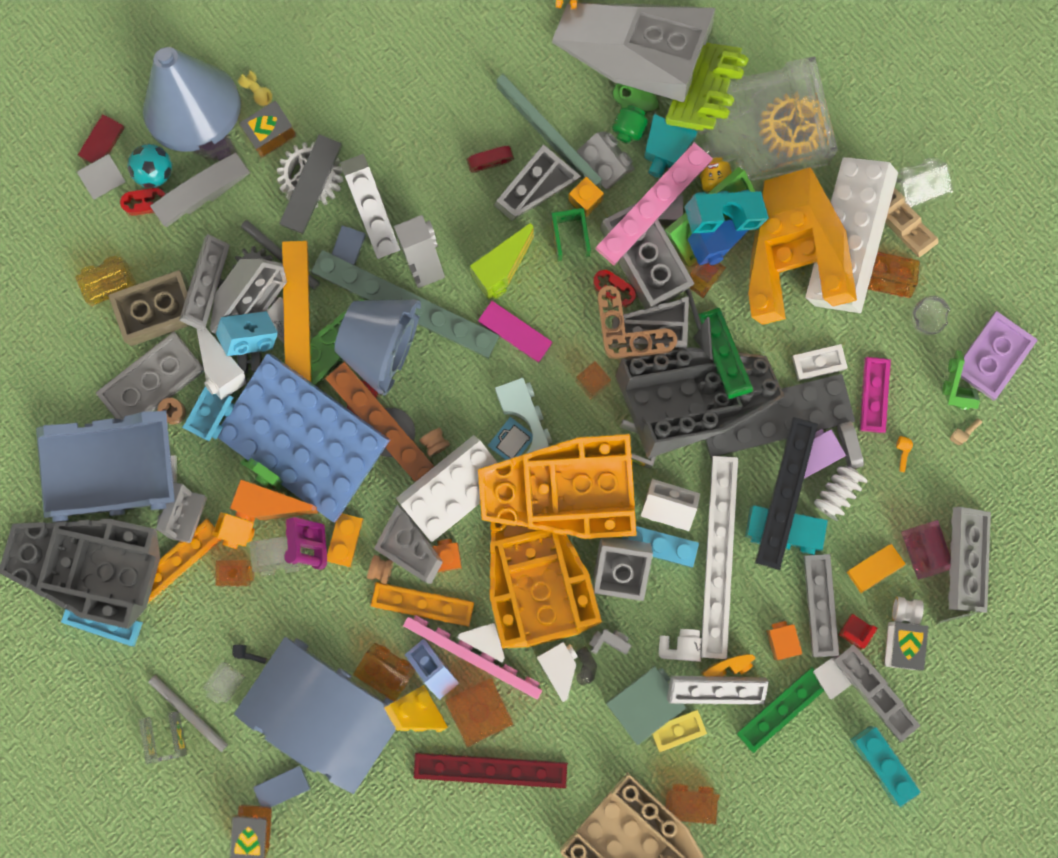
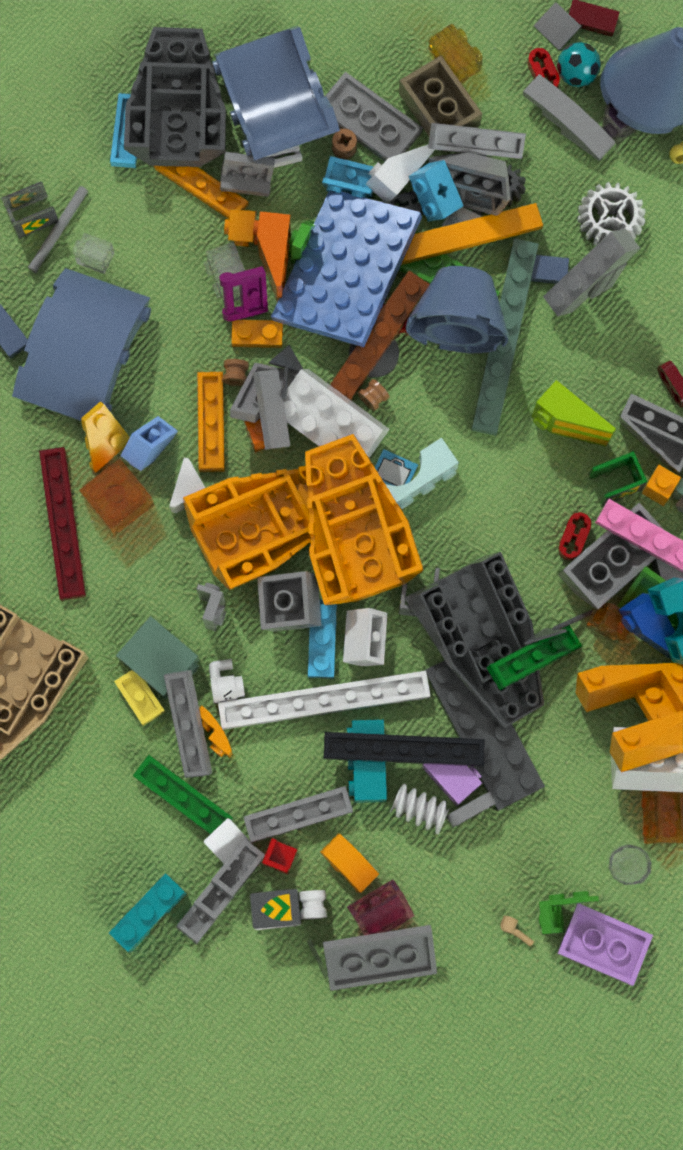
camera: 75 degrees right, 5 degrees down
clear orange brick [216,560,255,587] -> none
black hand [232,645,267,664] -> none
piece [239,101,296,158] -> none
dark grey bar [241,220,320,290] -> none
dark grey tile [279,134,342,234] -> none
clear orange bracket [353,643,416,702] -> none
light grey wedge [394,215,445,288] -> none
bright pink plate [403,615,542,700] -> none
dark pink tile [478,301,553,363] -> none
white slope [537,642,578,702] -> none
clear orange brick [575,361,611,400] -> none
clear smoke arm [575,646,597,685] -> none
medium nougat beam [598,286,677,359] -> none
light grey wedge [611,297,689,350] -> none
clear orange bracket [665,784,720,824] -> none
orange brick [766,621,802,660] -> none
white plate [792,344,848,381] -> none
dark pink tile [859,357,891,433] -> none
light orange hand [896,436,913,472] -> none
none -> light grey tile [253,370,290,450]
none -> dark grey piece [269,345,303,400]

